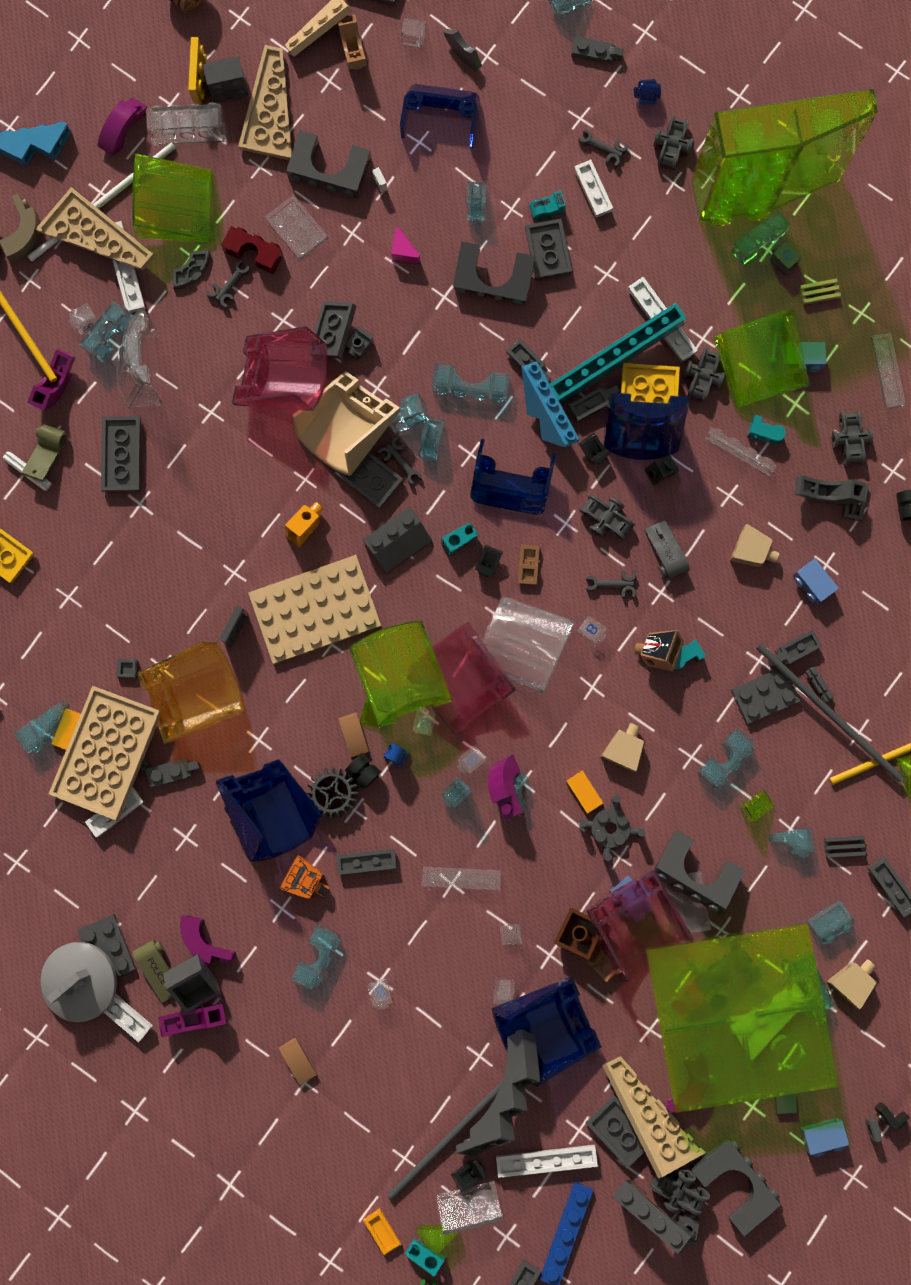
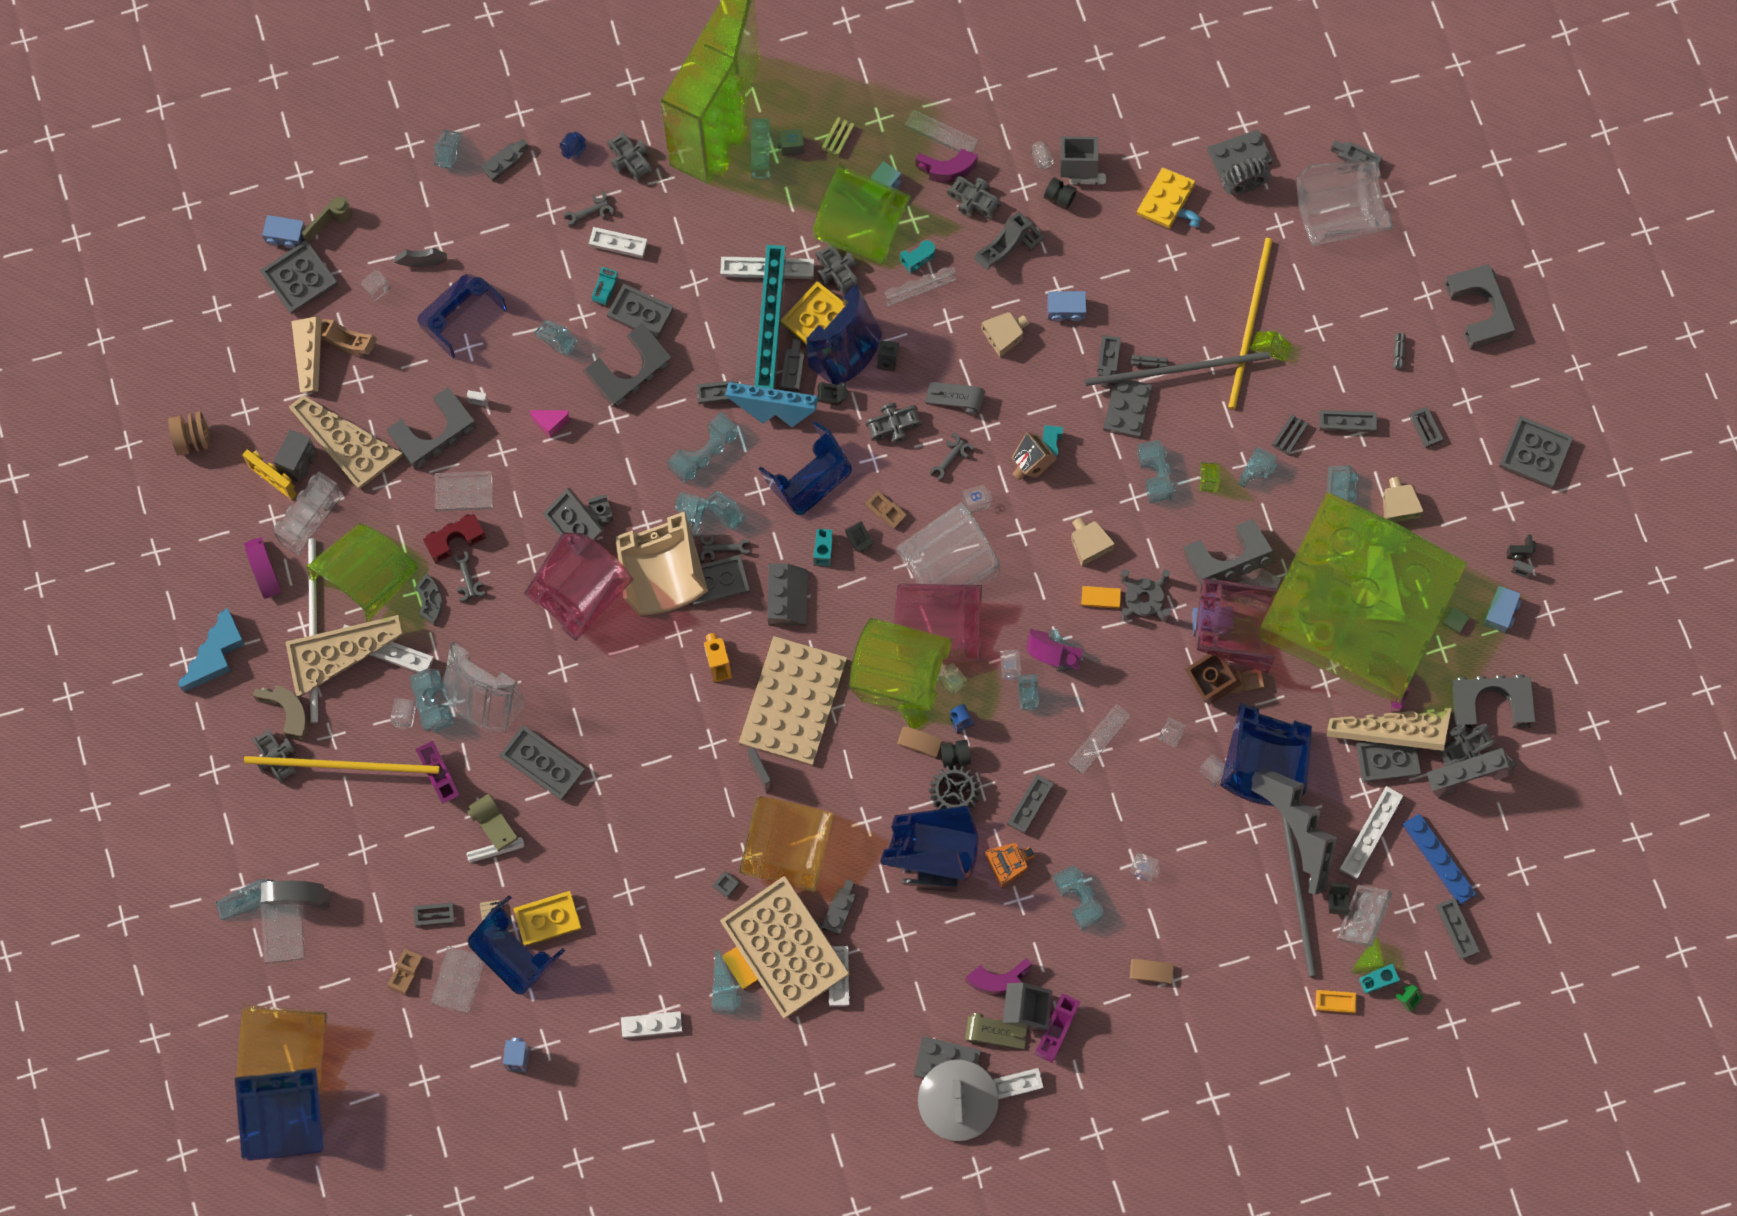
camera: 55 degrees left, 10 degrees down
none -> magenta arch [915,148,978,183]

